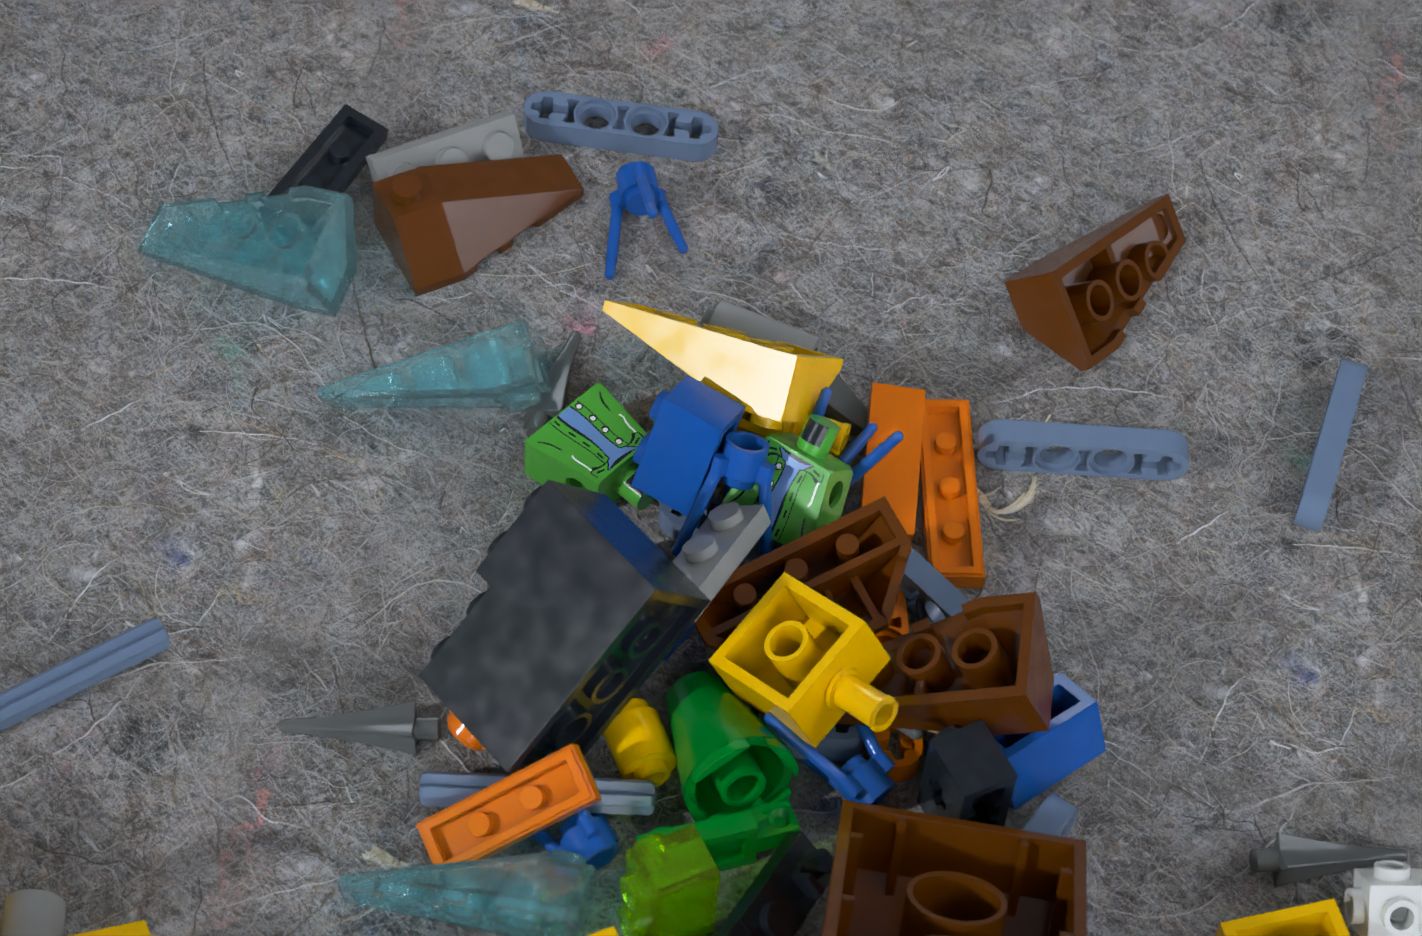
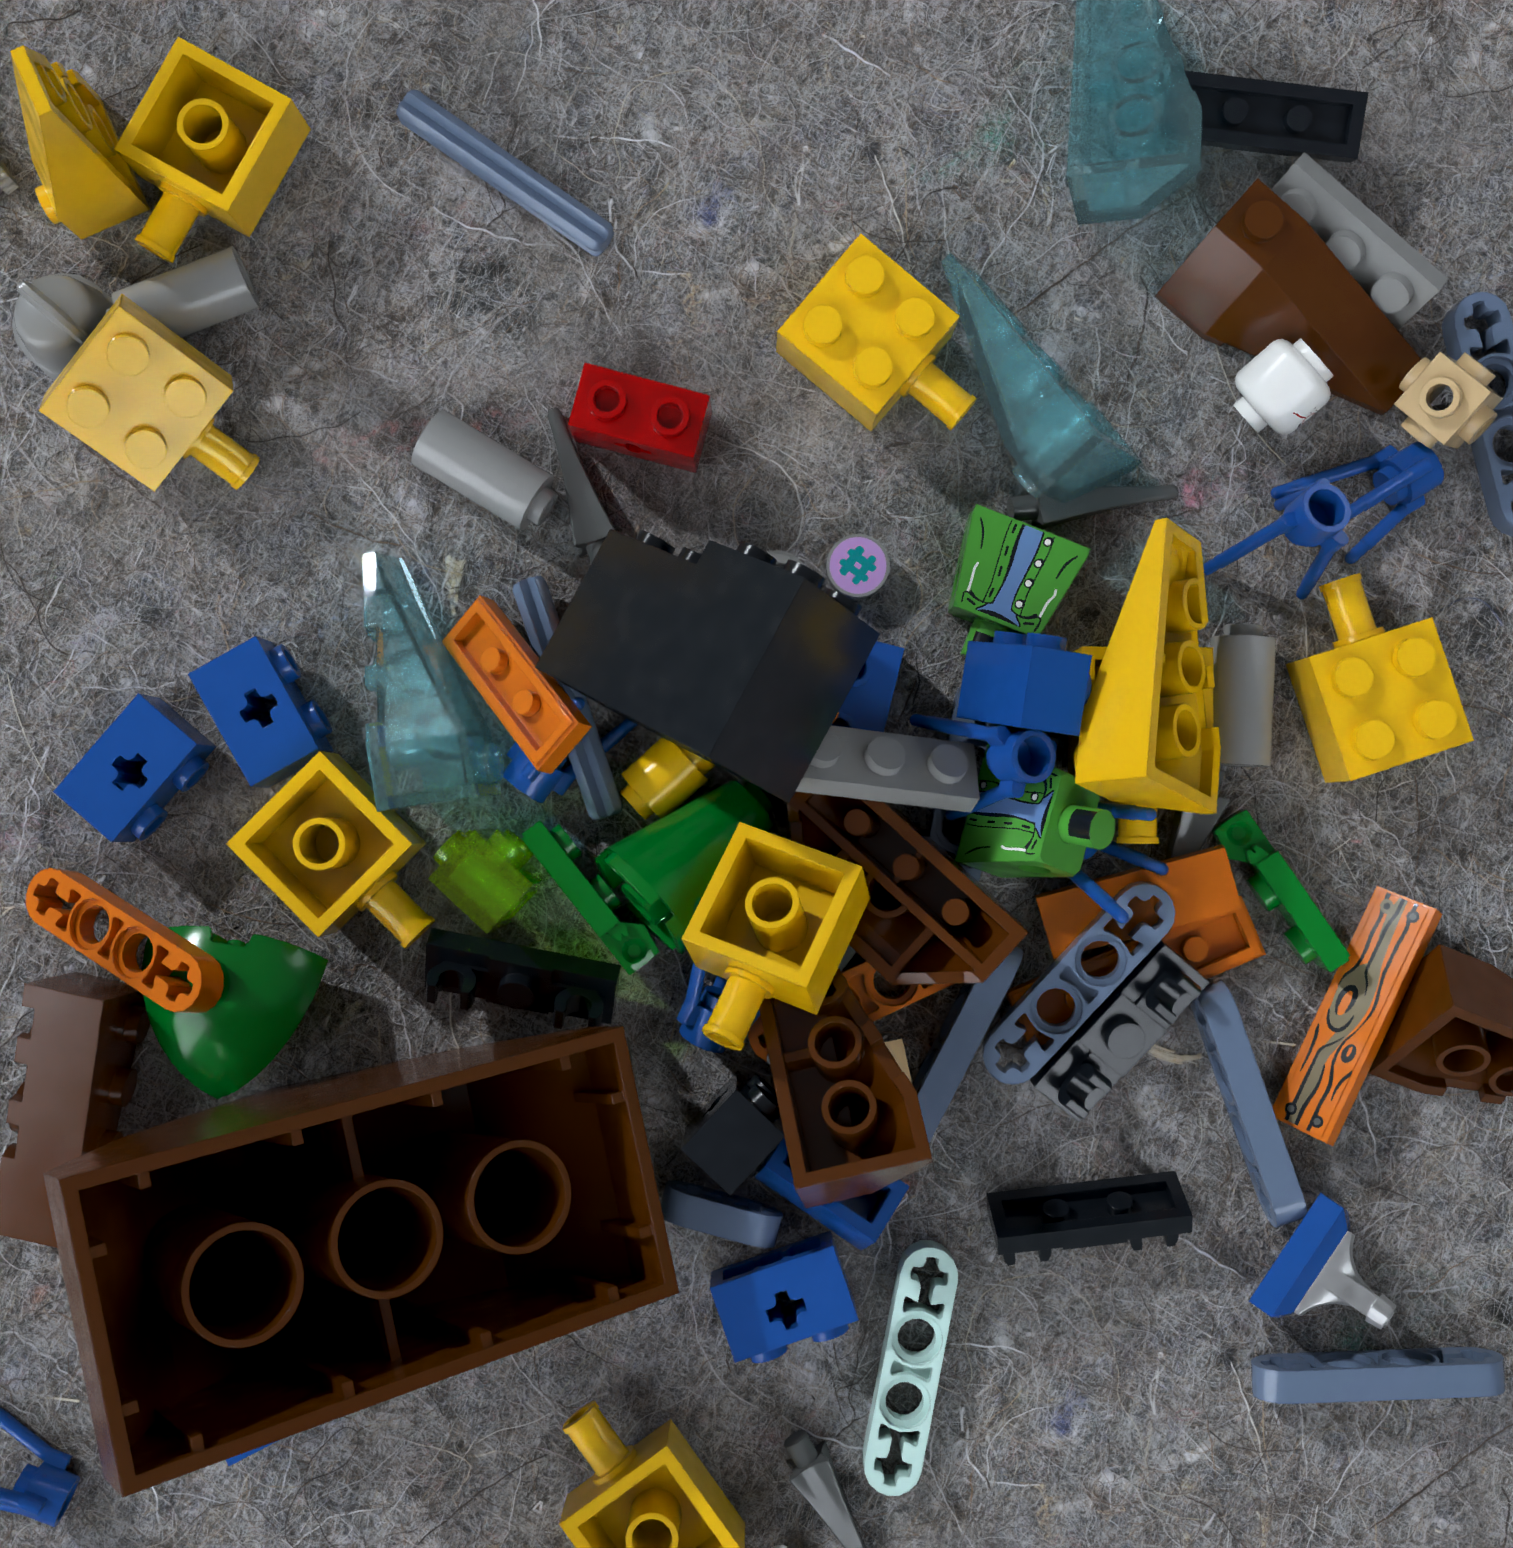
camera: 70 degrees right, 35 degrees up
none -> light grey brick [411,410,558,530]
none -> red brick [568,363,712,473]
none -> blue brick [710,1230,859,1363]
none -> yellow brick [776,233,977,431]
none -> light aqua beam [863,1240,958,1496]
none -> sand blue beam [982,881,1175,1085]
none -> black plate [986,1171,1193,1266]
none -> black plate [1030,940,1210,1122]
none -> blue plant [1203,478,1351,600]
none -> green hinge [1211,809,1351,973]
none -> white head [1233,338,1334,435]
none -> piece [1249,1193,1396,1329]
none -> orange tile [1272,886,1443,1146]
none -> yellow brick [1286,573,1474,783]
none -> tan brick [1394,352,1503,449]

